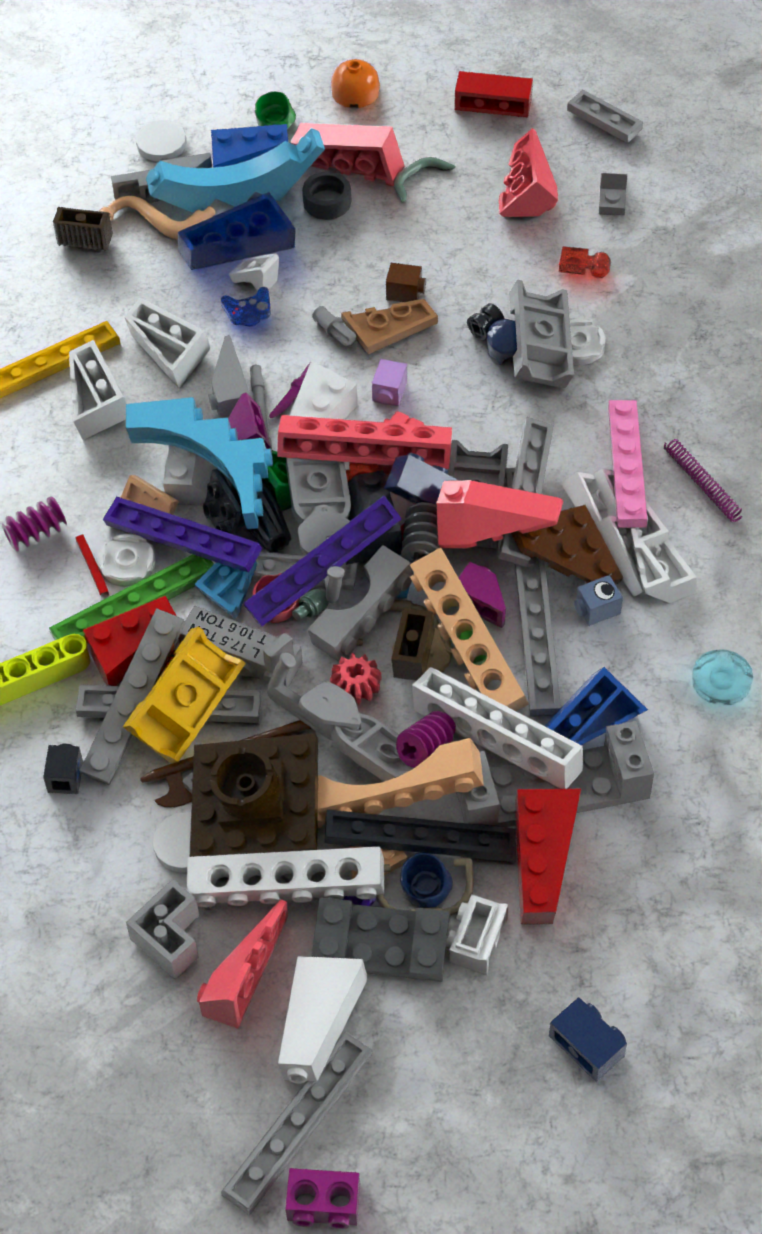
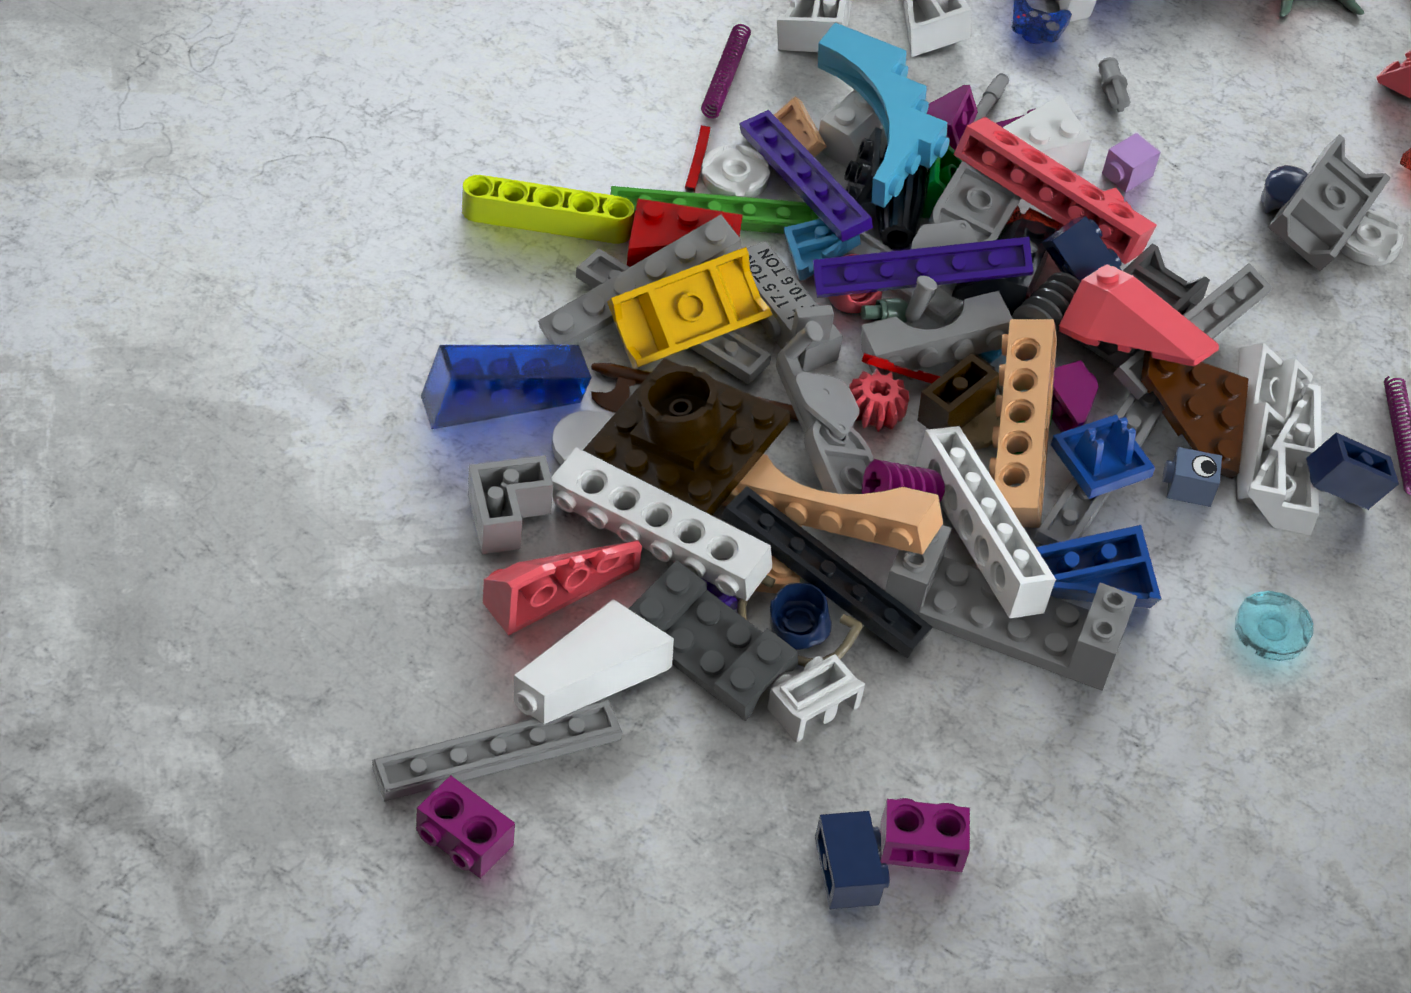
camera: 25 degrees right, 5 degrees down
magenta piece [1,496,67,552] -> none
black brick [43,743,83,794] -> none
light grey slope [208,335,250,418] -> none
medium nougat wing [341,299,438,355] -> none
reddish brown brick [386,262,426,302] -> none
black wheel [467,303,505,340] -> none
red wedge [515,788,581,924] -> none
bright pink plate [608,400,647,528] -> none
none -> clear blue wedge [421,345,592,429]
none -> magenta piece [701,24,751,119]
none -> red piece [861,353,941,384]
none -> magenta brick [880,798,970,872]
none -> blue plate [1050,414,1155,499]
none -> dark blue brick [1306,432,1399,510]

